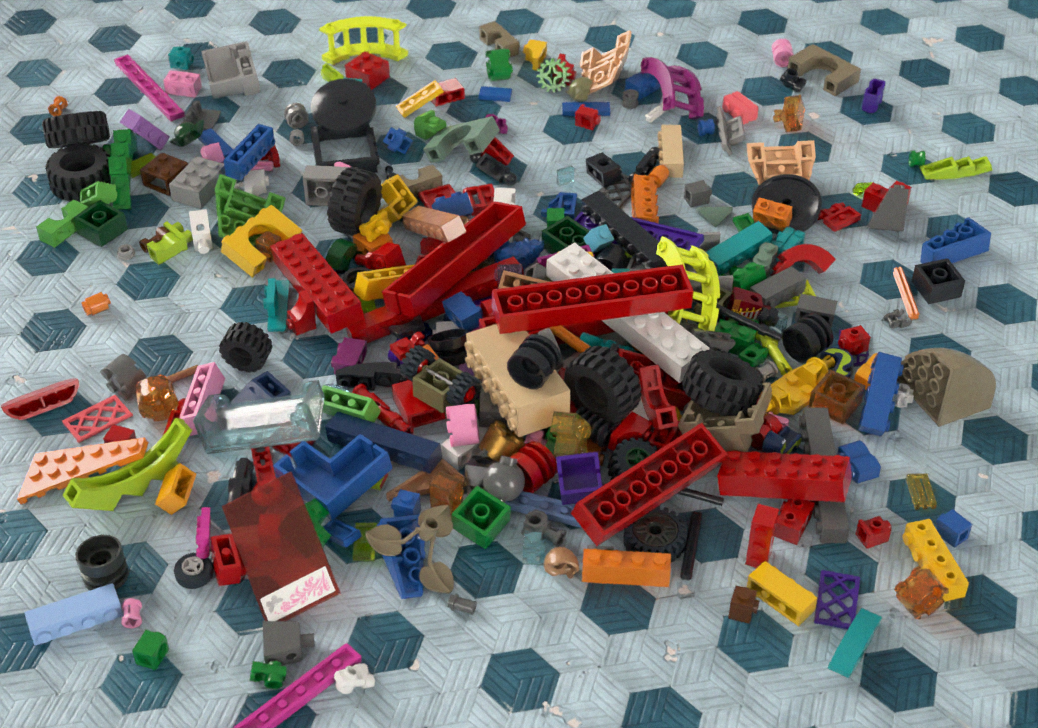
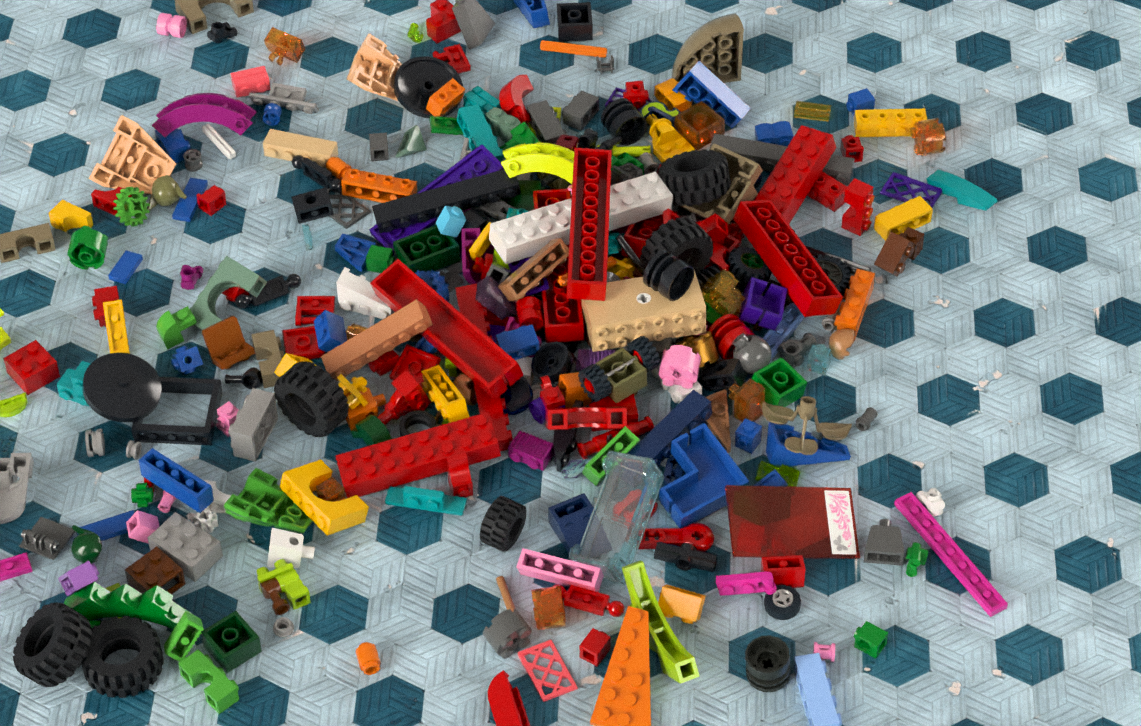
camera: 75 degrees left, 5 degrees up
none -> dark orange bracket [202,316,255,370]
none -> red arch [545,406,627,430]
none -> reddish brown brick [874,232,915,277]

